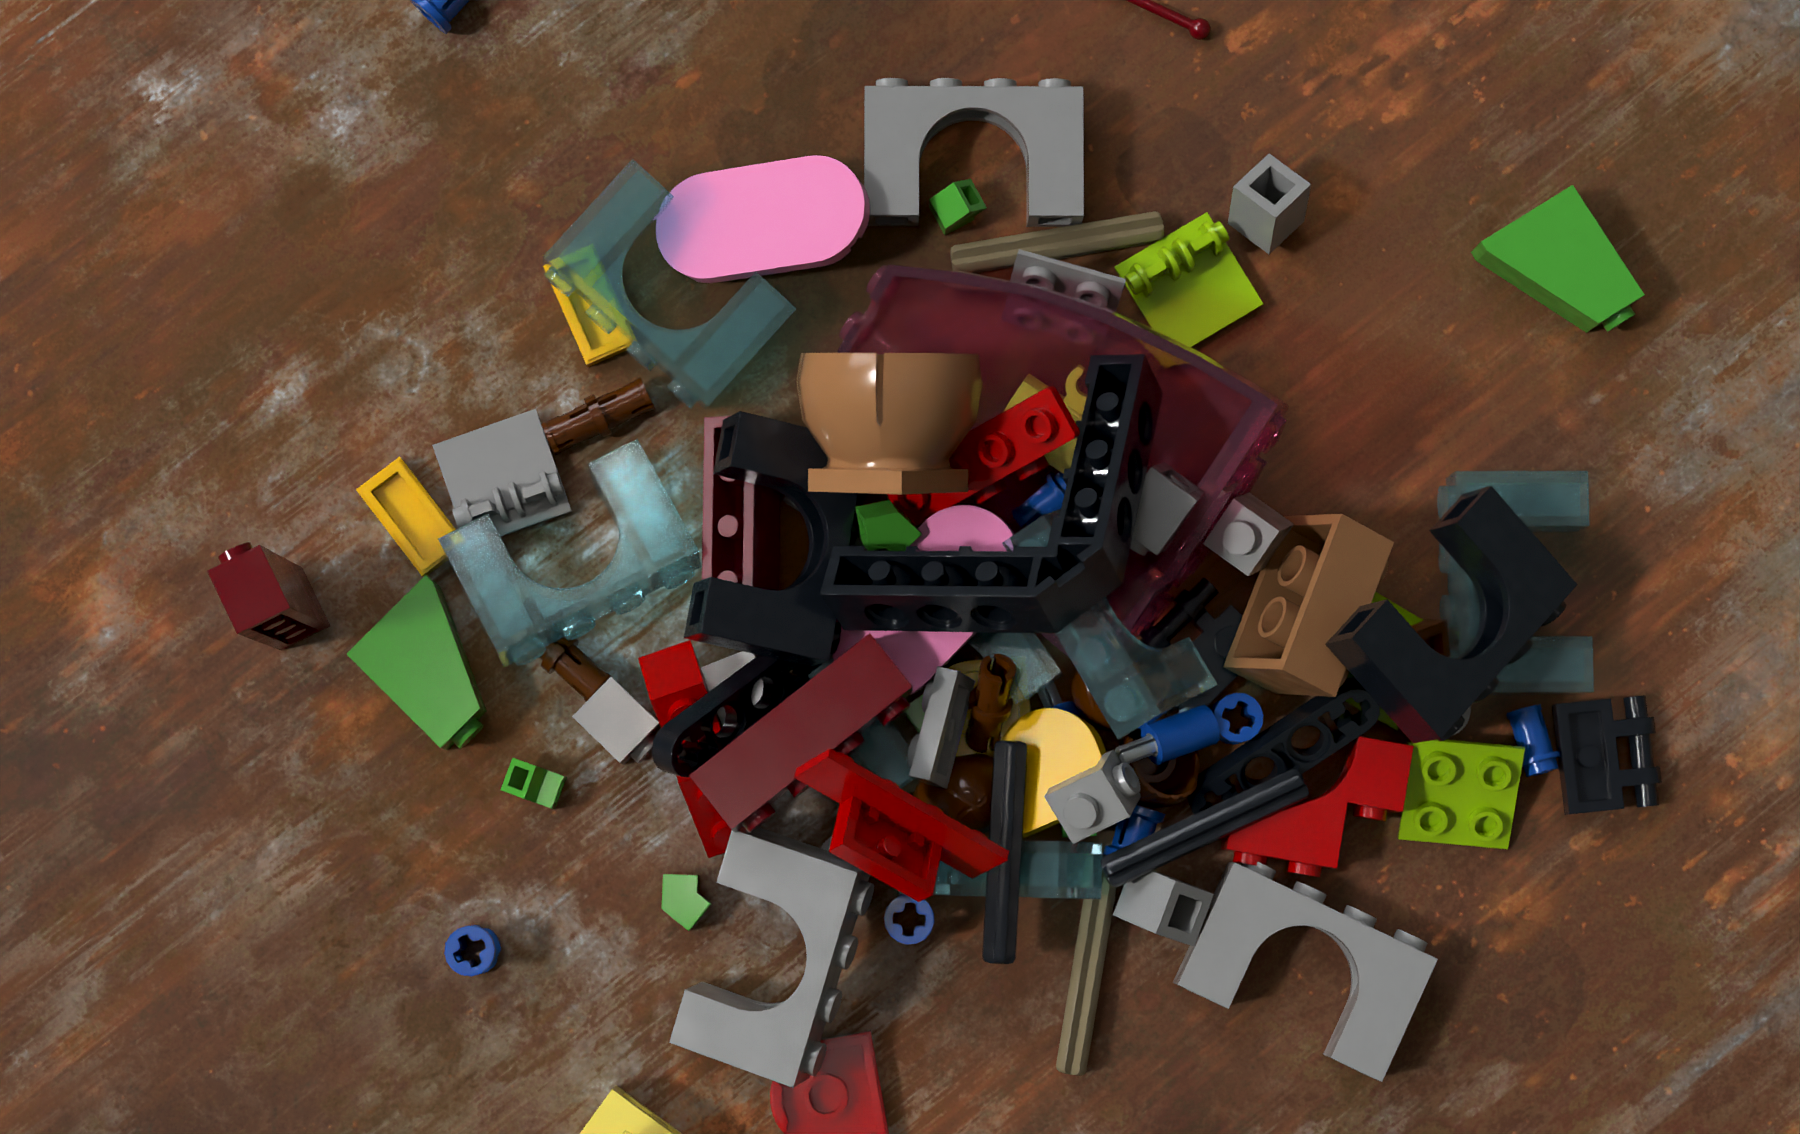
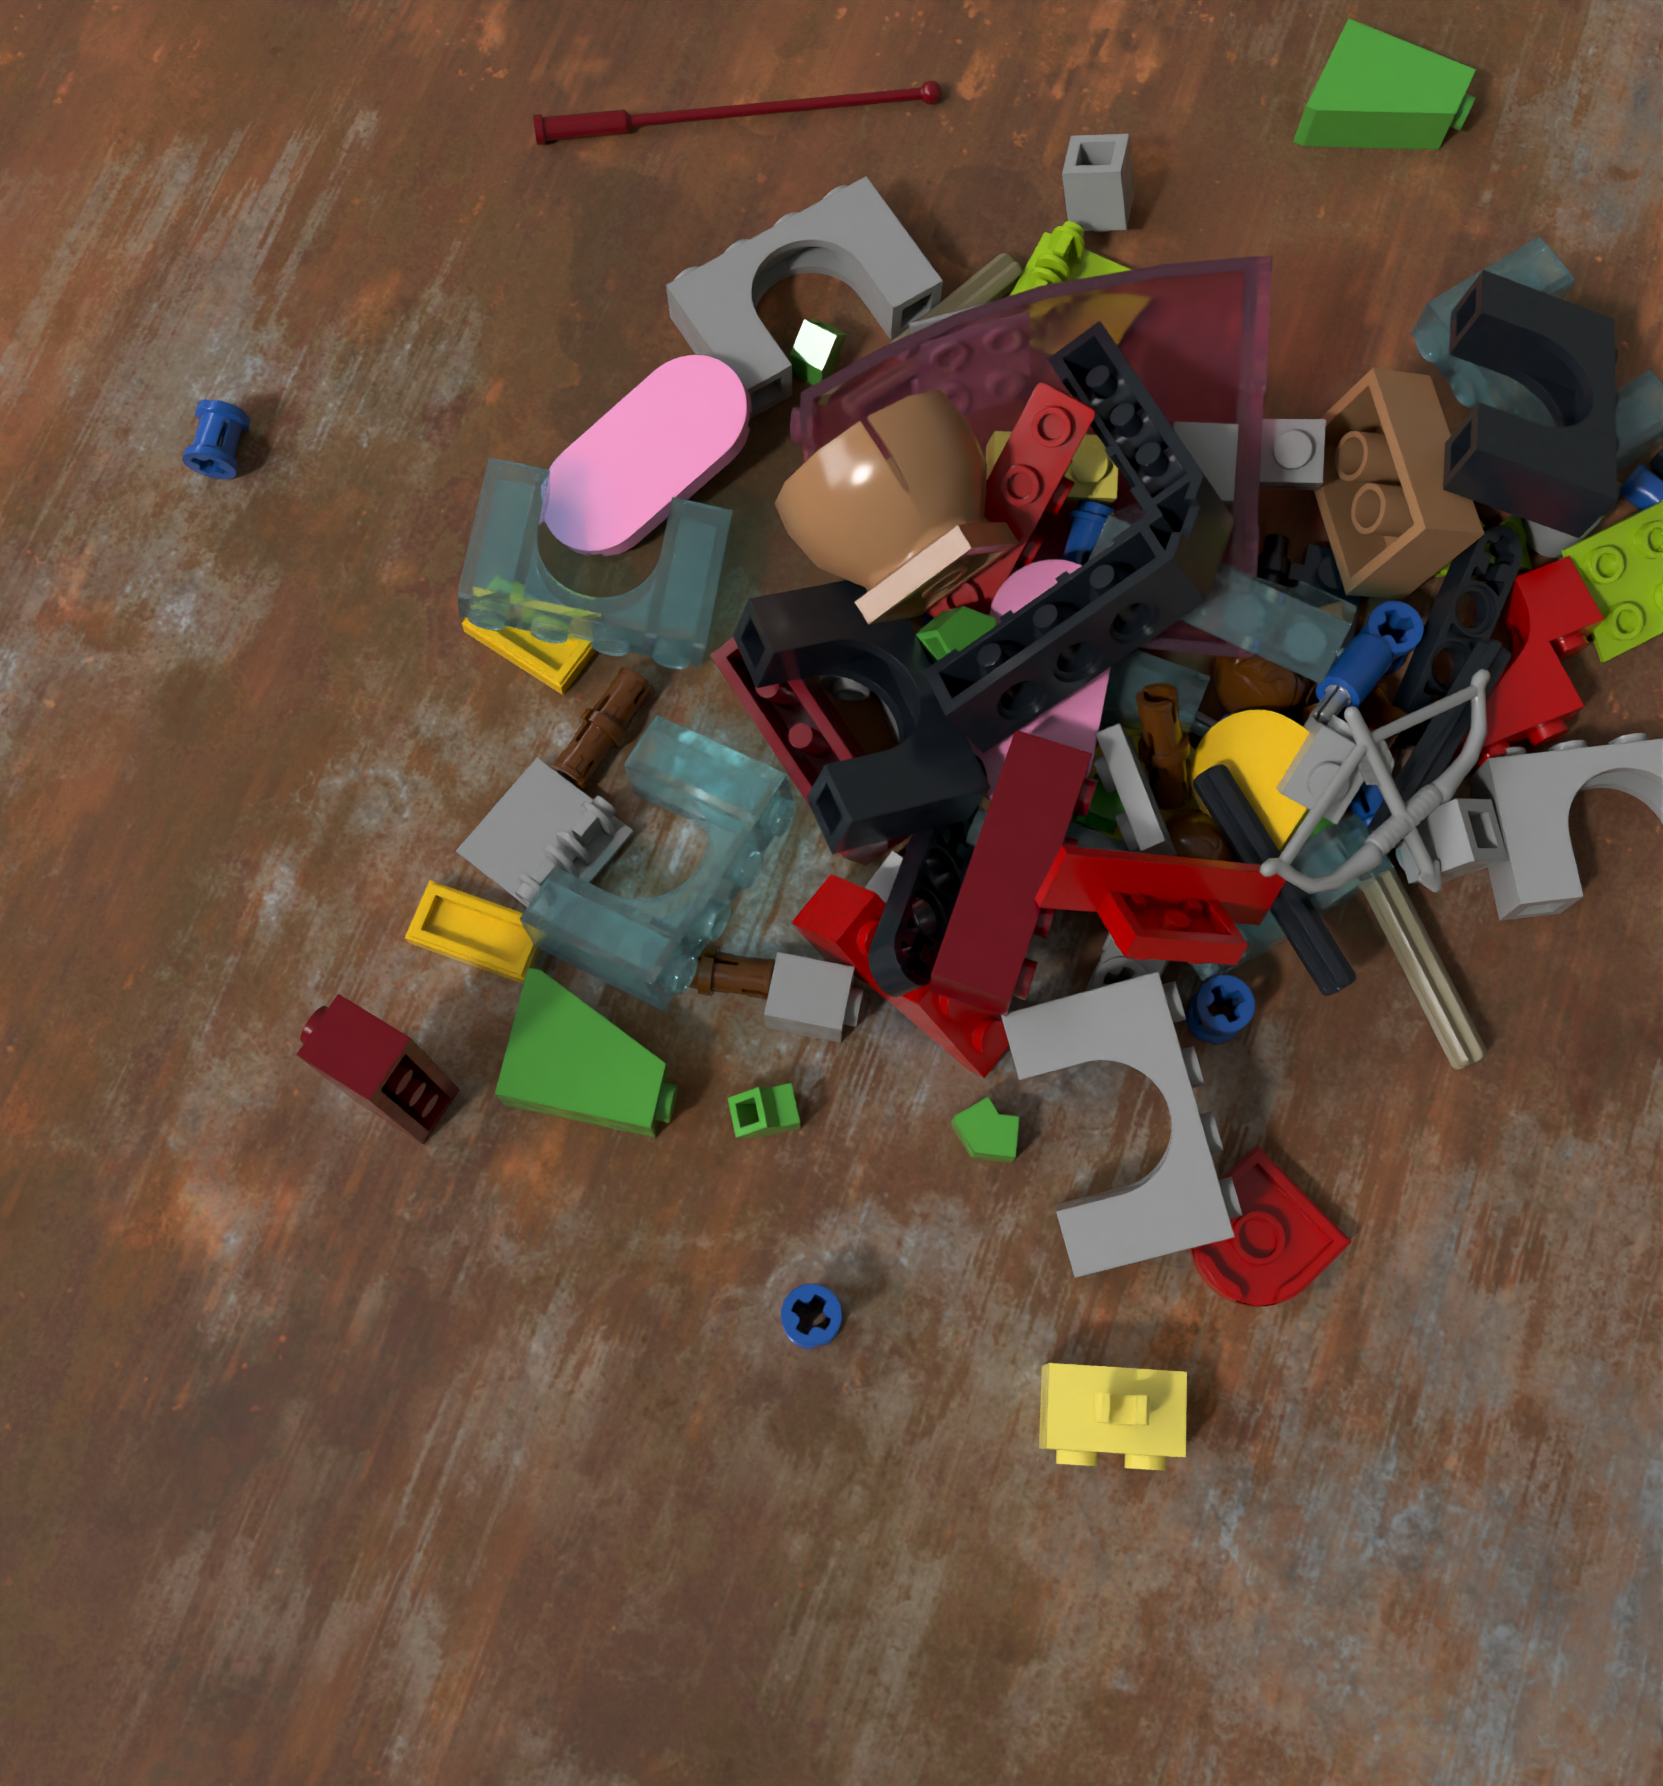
camera: 30 degrees left, 10 degrees down
none -> light grey piece [1260,669,1490,894]

